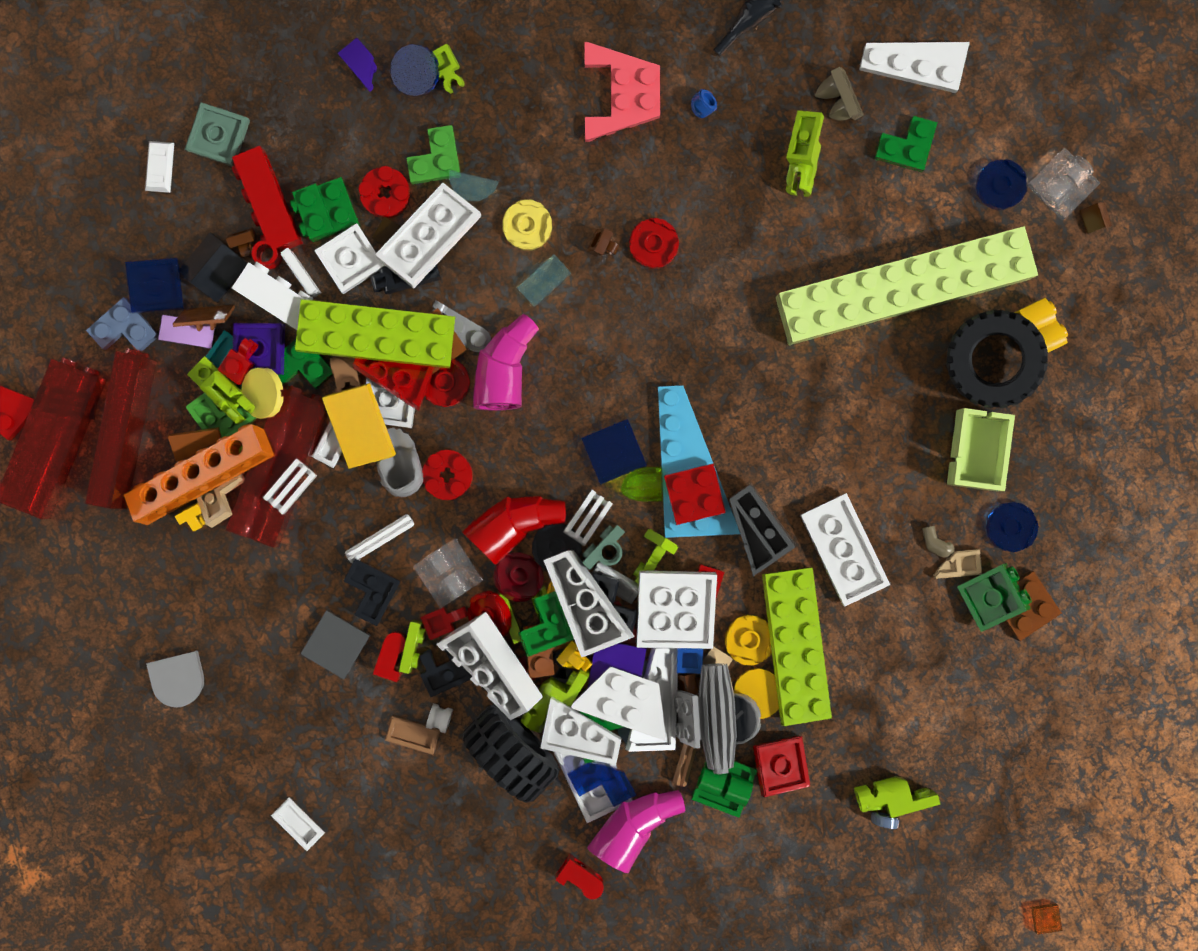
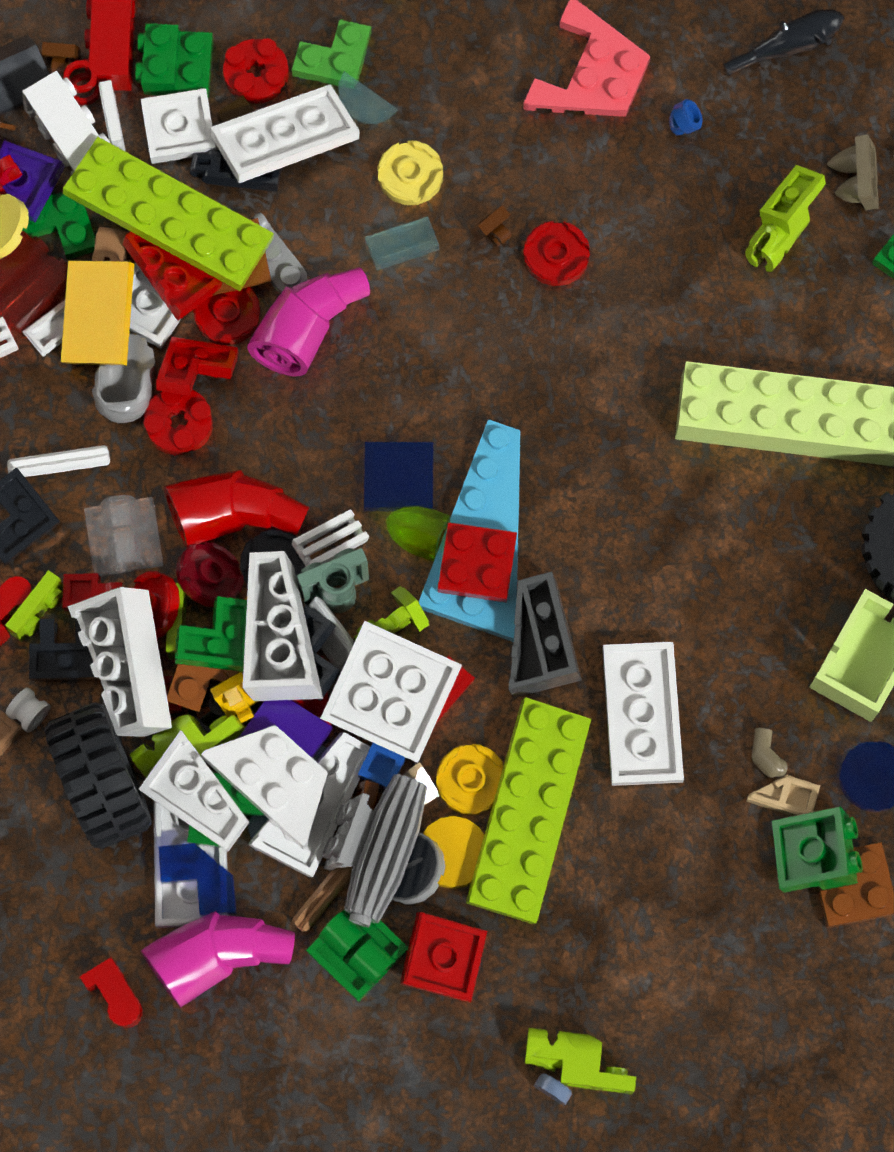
camera: 25 degrees right, 15 degrees down
none -> red plate [156,337,238,396]

